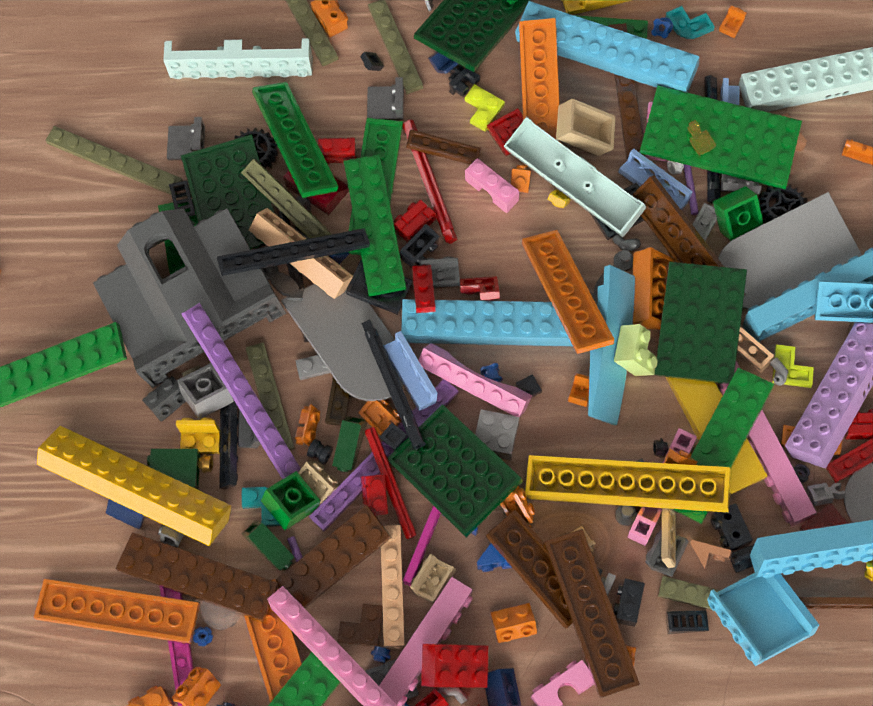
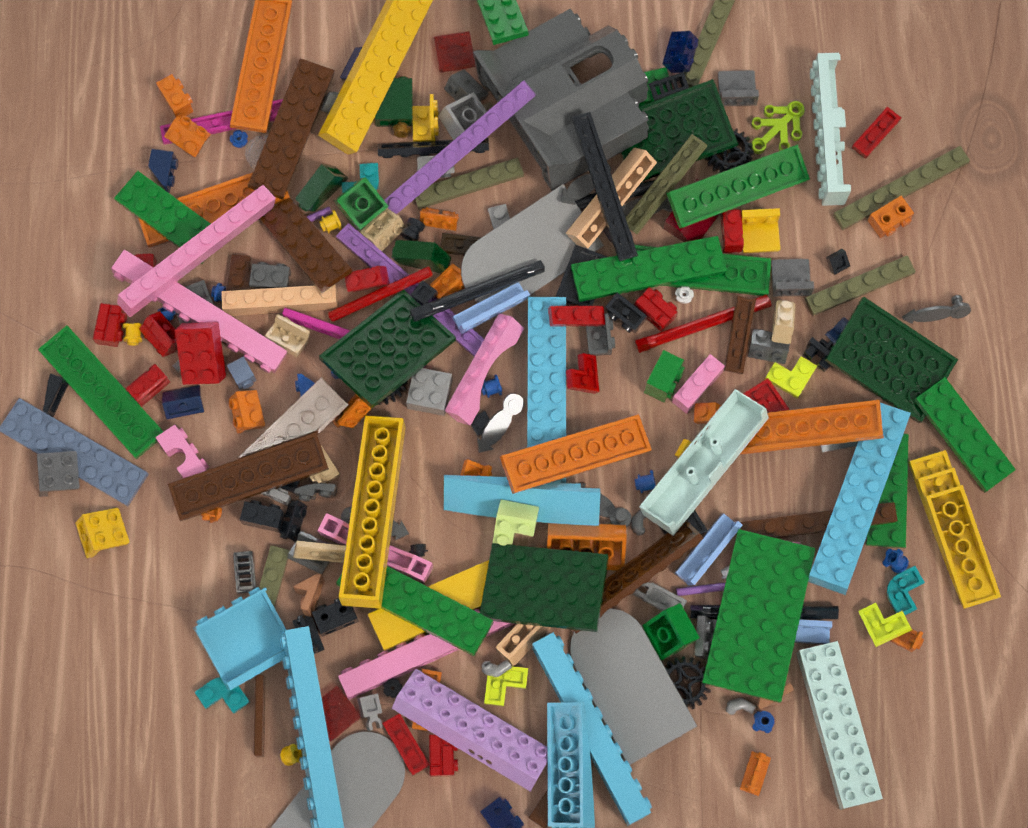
camera: 85 degrees right, 5 degrees up
tan piece [556,99,615,156] -> none
orange bracket [664,449,697,465] -> none
clear yellow plate [687,120,716,156] -> none
none -> teal plate [195,677,251,714]
none -> sand blue brick [227,356,257,389]
none -> dark grey bracket [249,262,291,289]
none -> black hinge [279,500,307,542]
none -> dark grey slope [294,483,337,502]
none -> yellow brick [319,210,342,234]
none -> clear red plate [434,31,476,73]
none -> brick [477,393,524,453]
none -> blue brick [635,470,656,494]
none -> green brick [644,350,685,403]
none -> clear blue brick [662,31,699,73]
none -> white plate [675,287,694,304]
none -> light grey arm [726,698,756,715]
none -> yellow bracket [742,208,780,253]
none -> dark grey bracket [748,329,790,364]
none -> lime plant [751,101,805,154]
none -> blue brick [752,711,775,733]
none -> tan brick [771,300,795,344]
none -> red plate [852,107,902,159]
none -> neon yellow plate [858,603,912,647]

